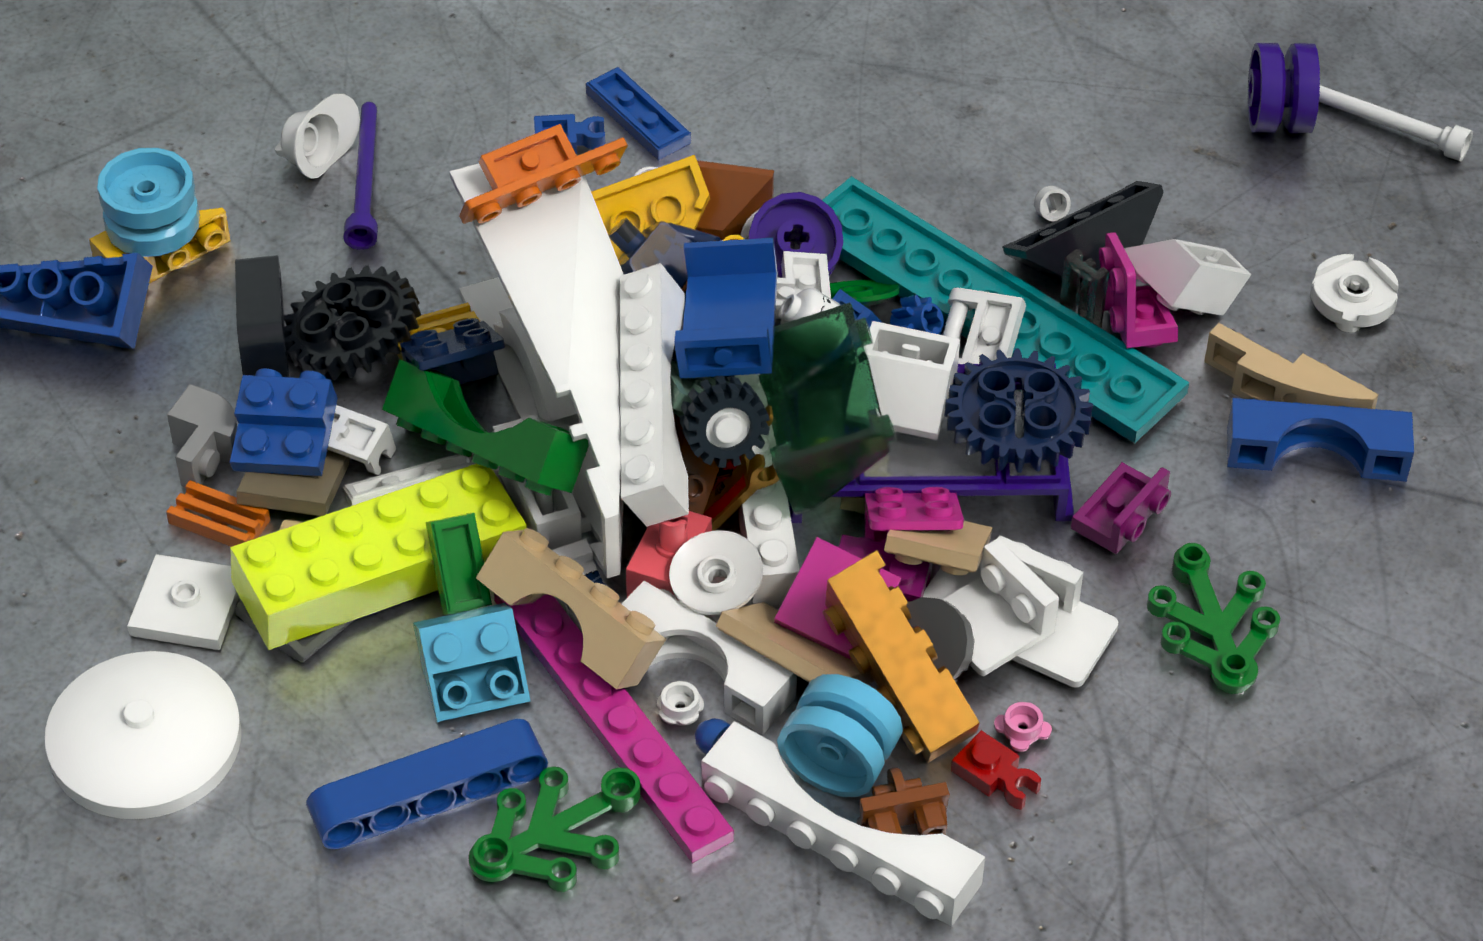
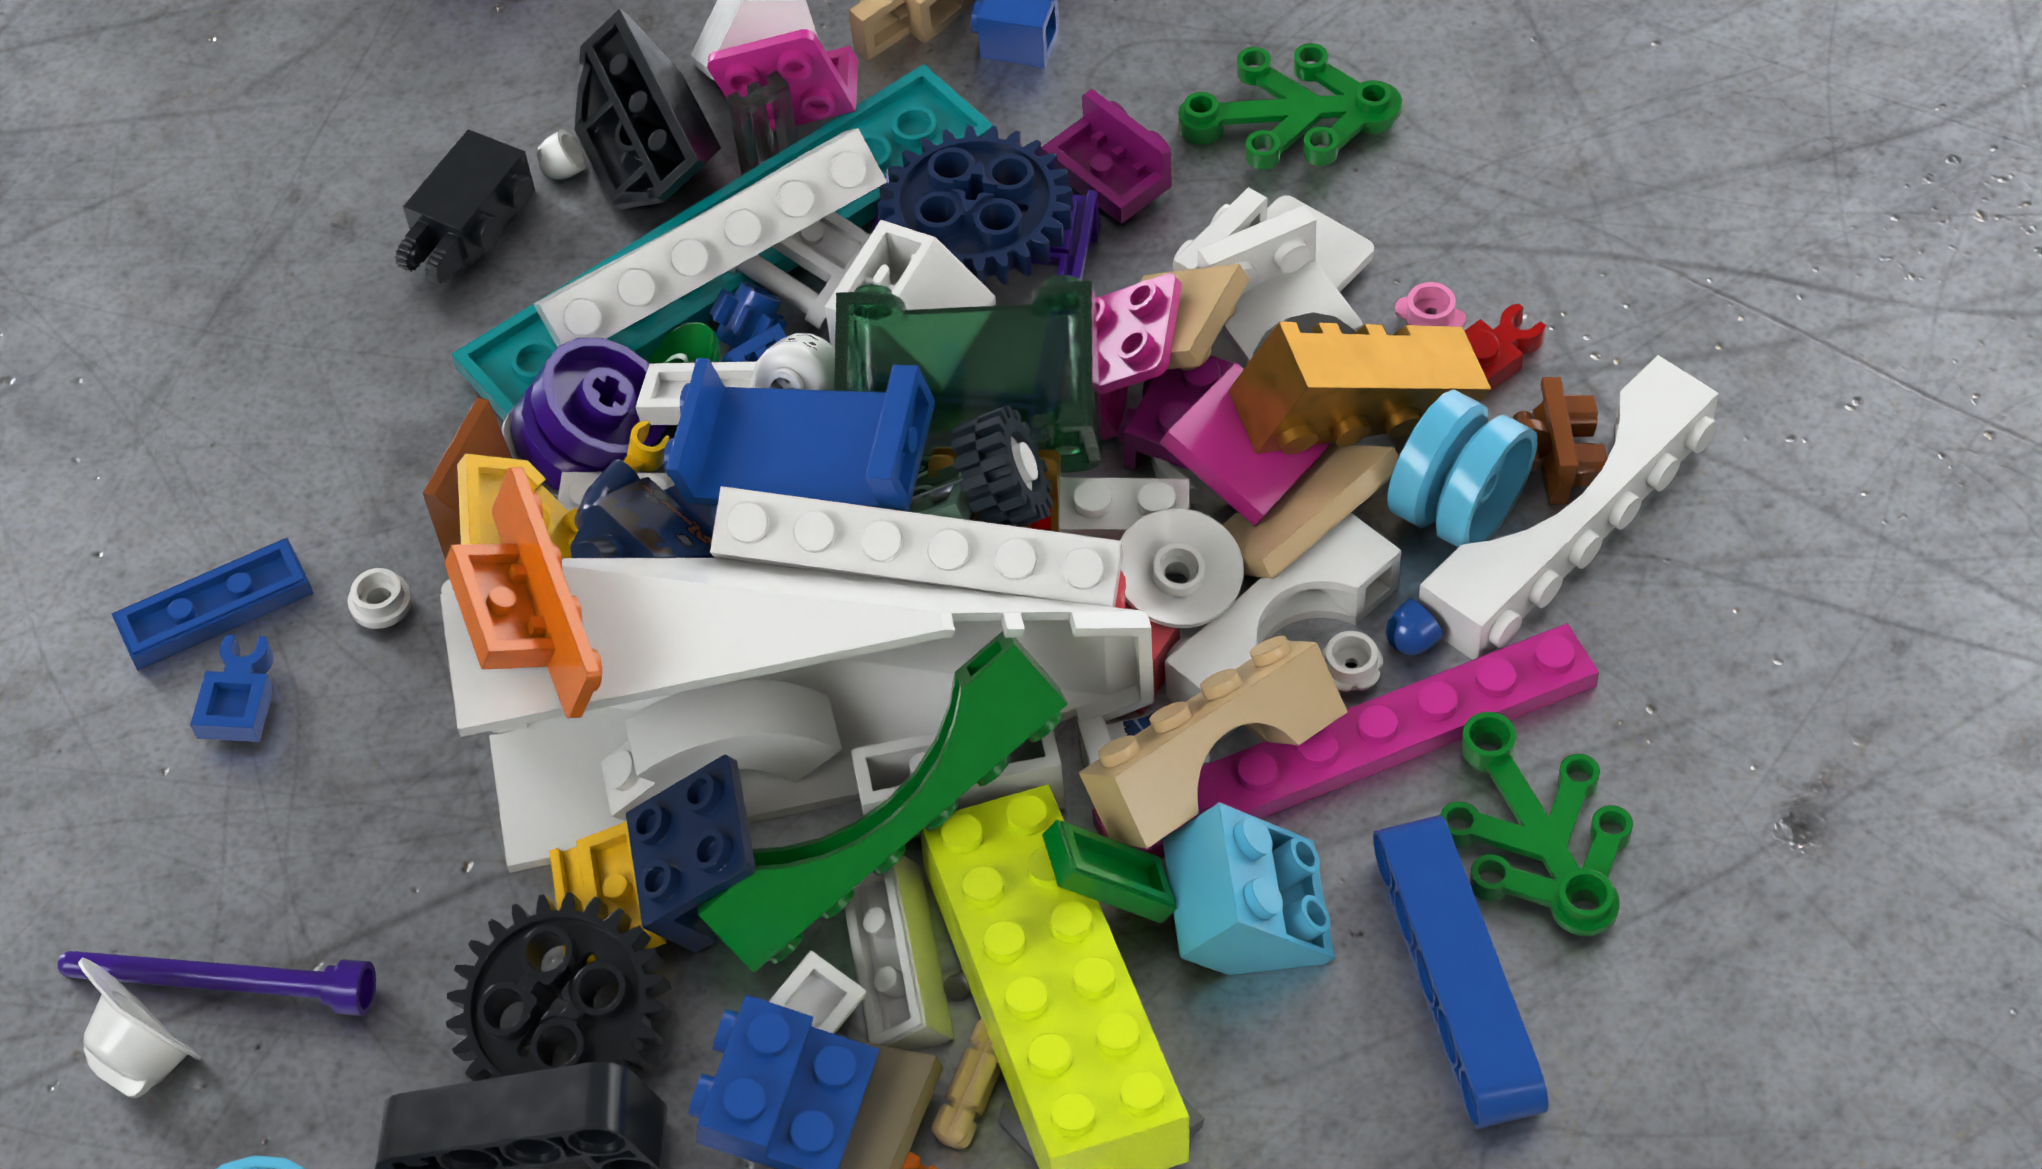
camera: 75 degrees left, 5 degrees up
none -> black hinge [395,129,535,284]
none -> white arch [533,128,887,347]

